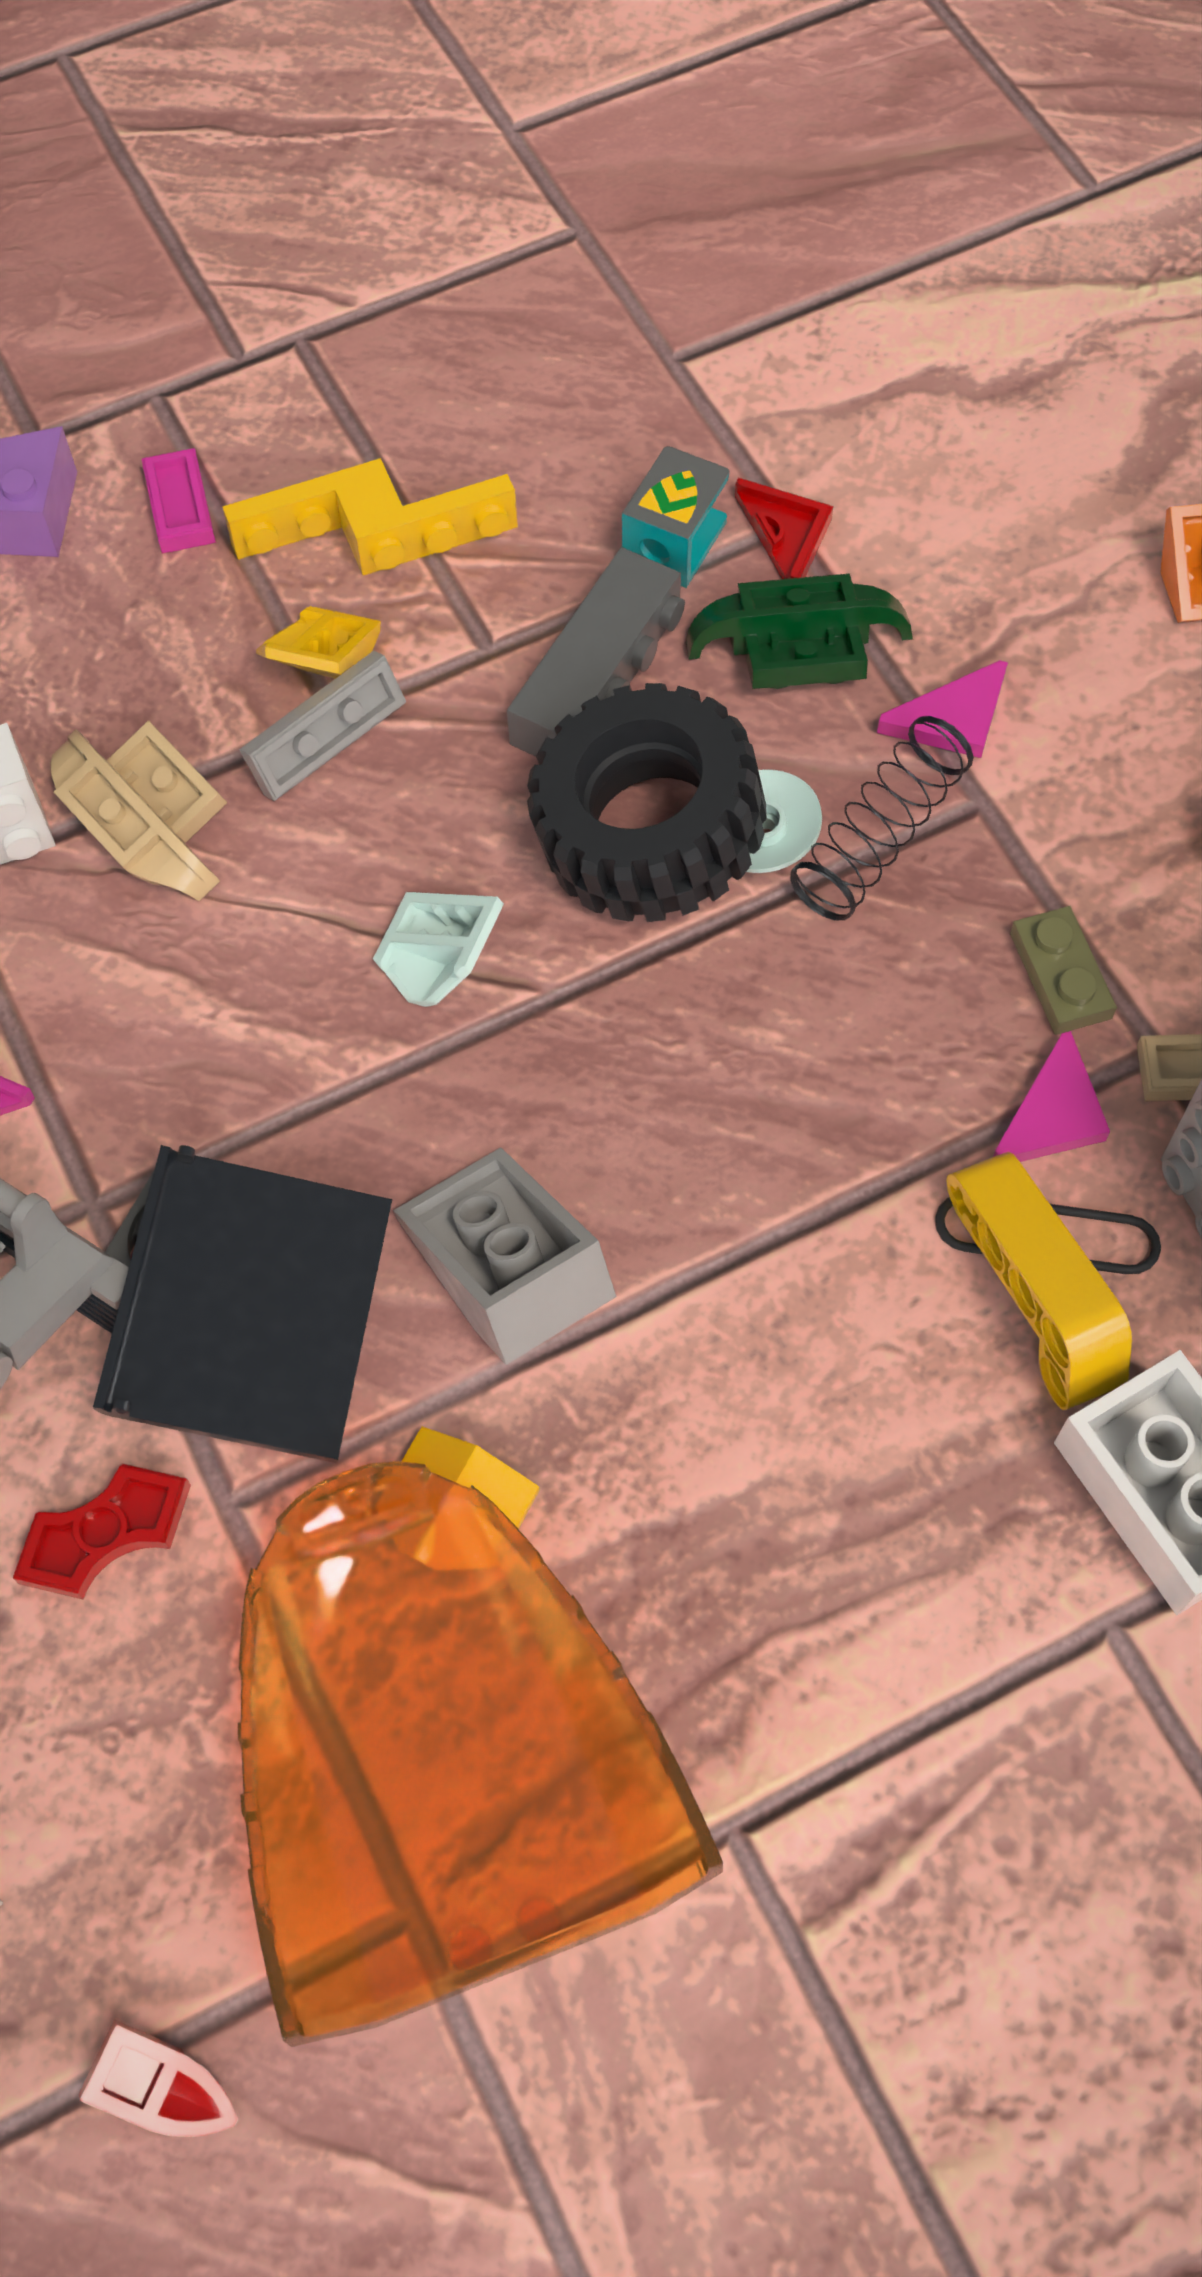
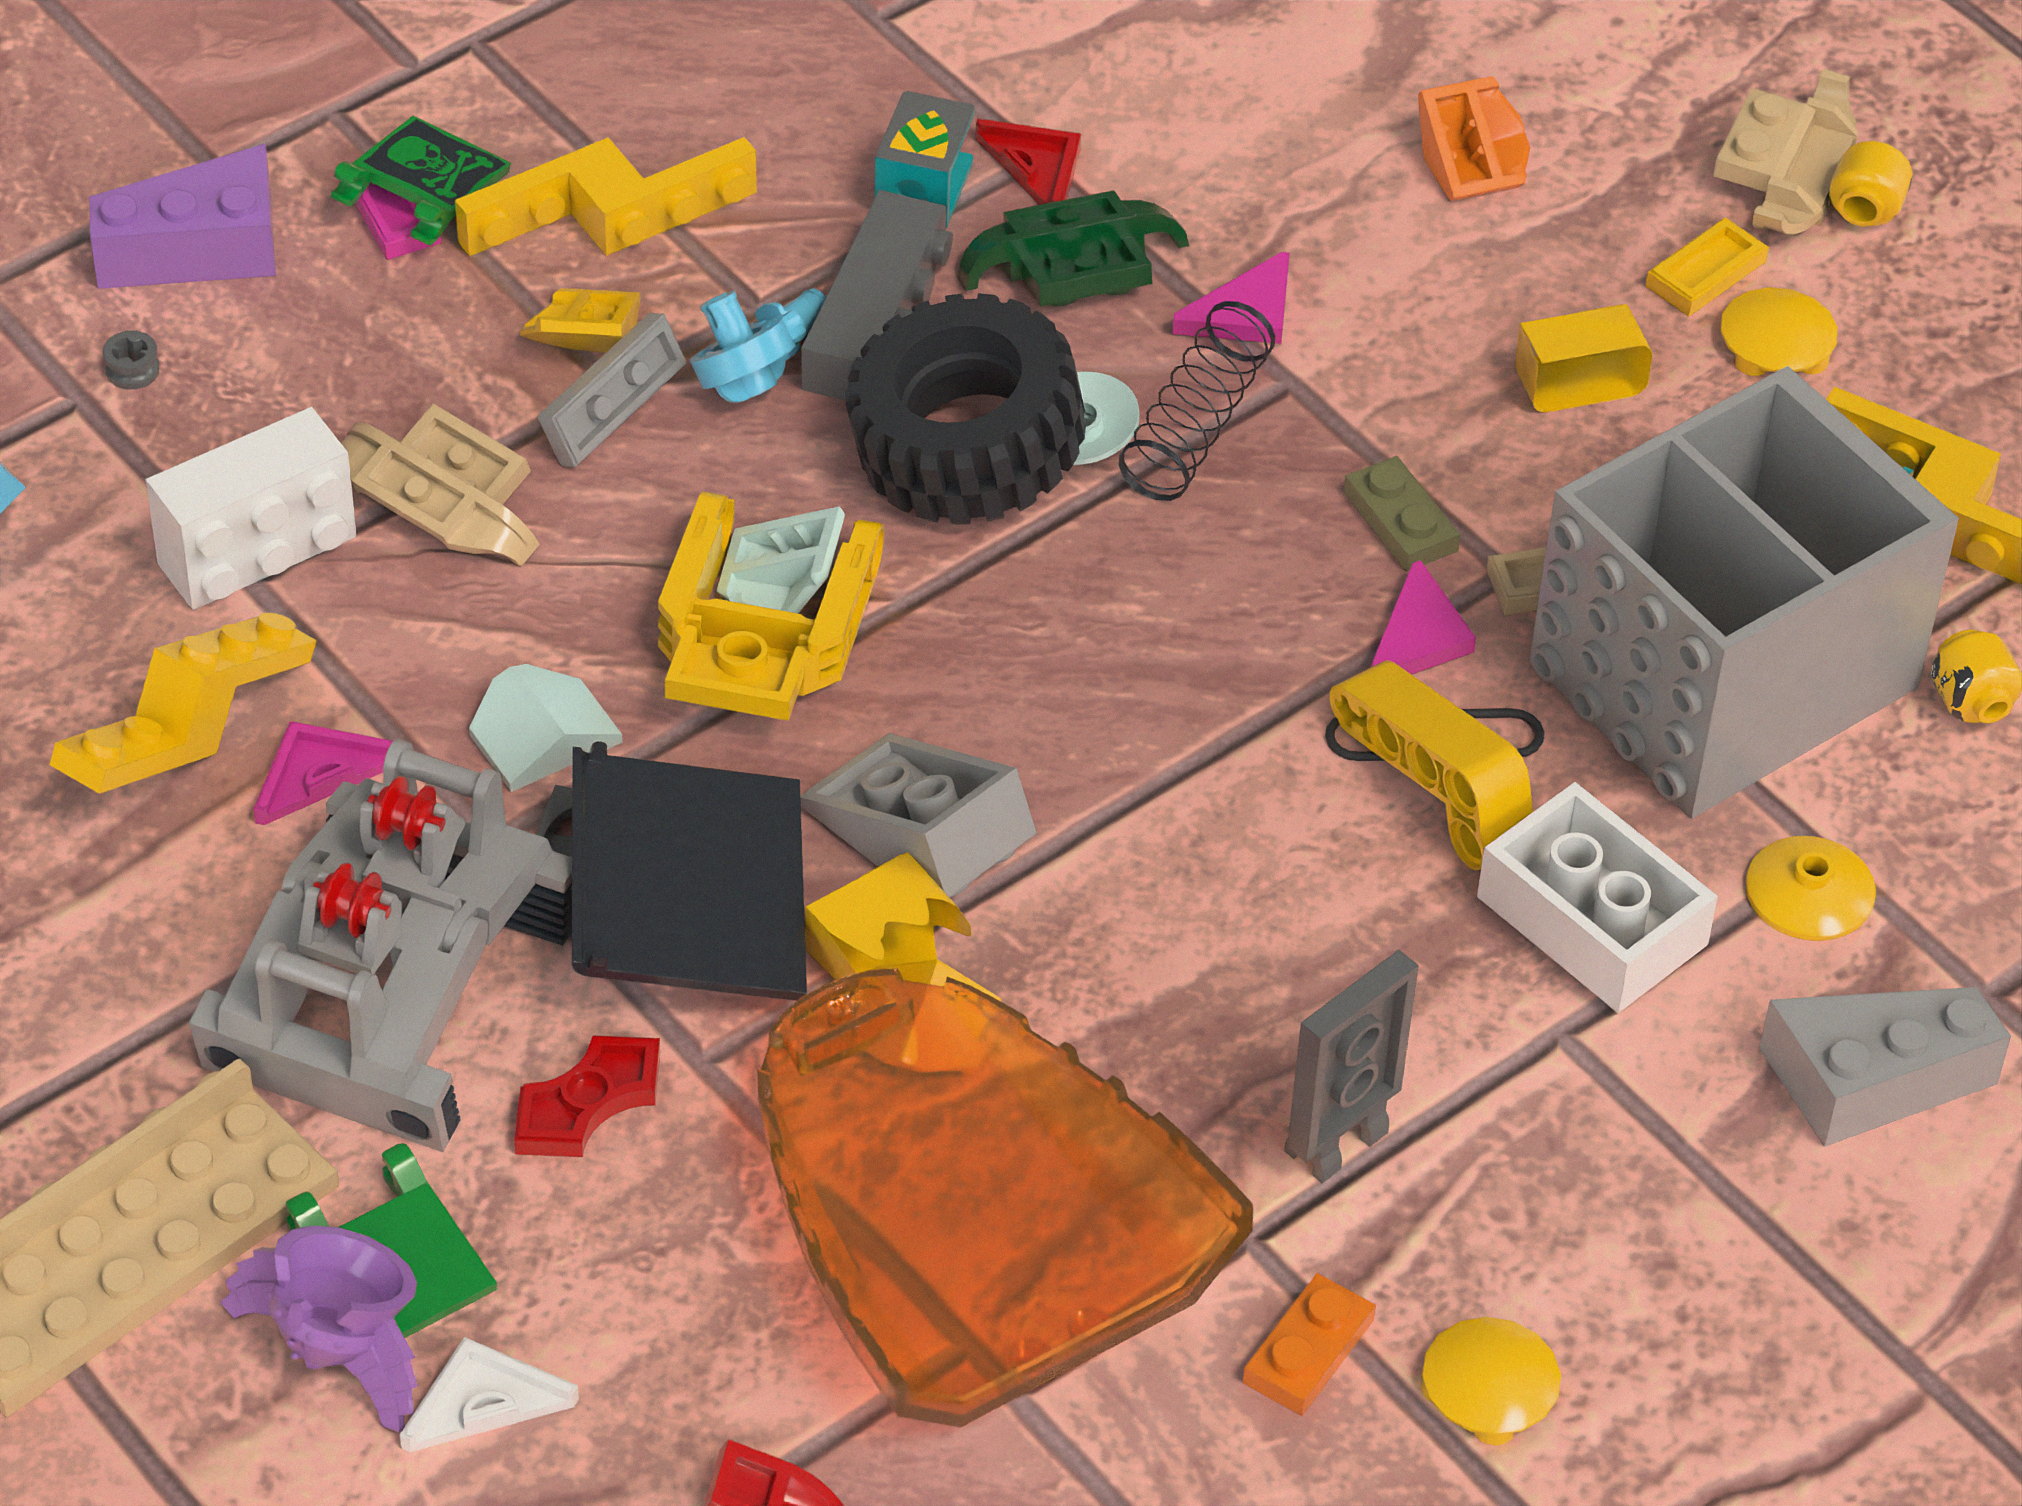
camera: 15 degrees left, 15 degrees down
none -> green flag [330,116,511,245]
none -> light aqua slope [469,664,623,792]
none -> yellow plate [658,491,885,721]
none -> medium azure pin [690,289,826,403]
none -> yellow piece [805,852,971,1002]
none -> orange plate [1243,1273,1376,1416]
none -> dark grey tile [1284,950,1419,1183]
none -> yellow dish [1420,1317,1561,1446]

